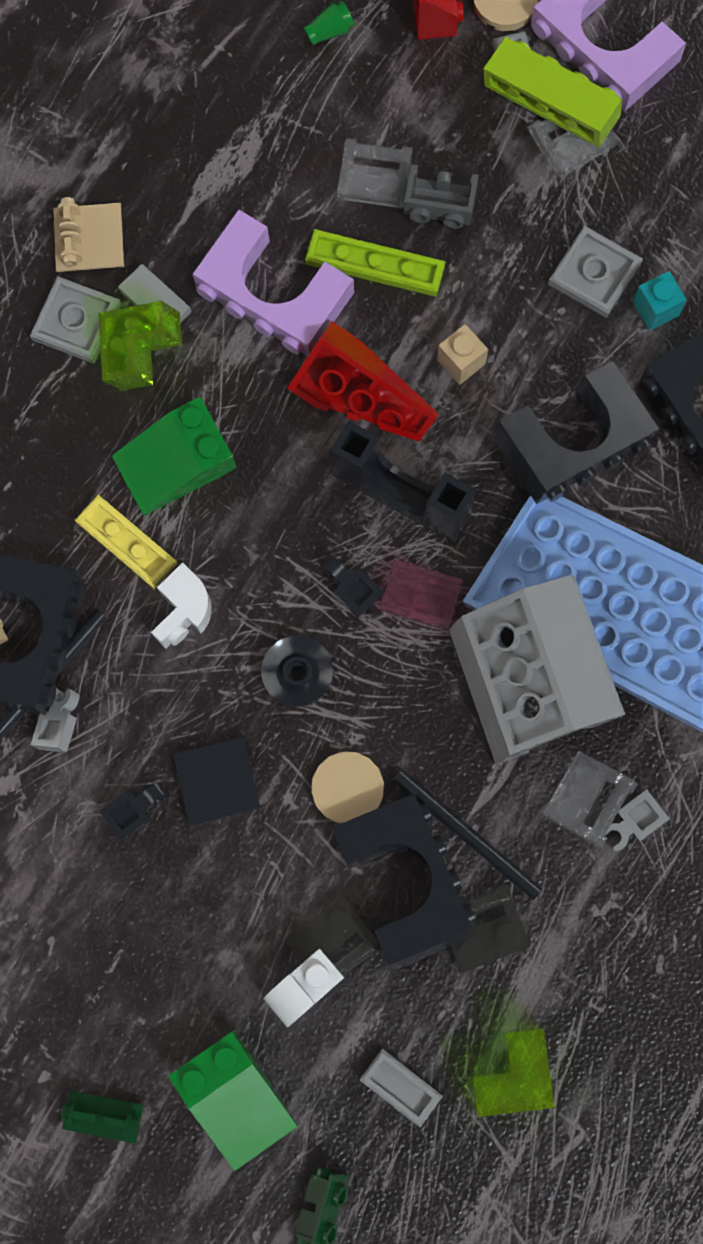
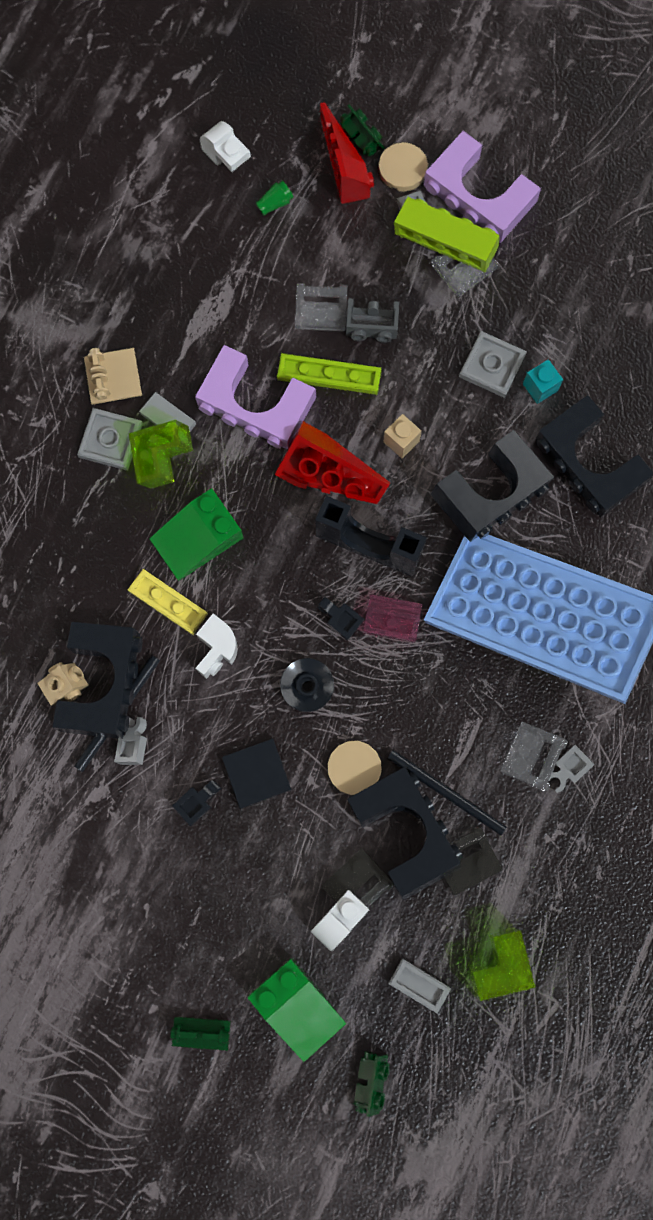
camera: 10 degrees left, 0 degrees up
light grey slope [449,575,625,765] -> none

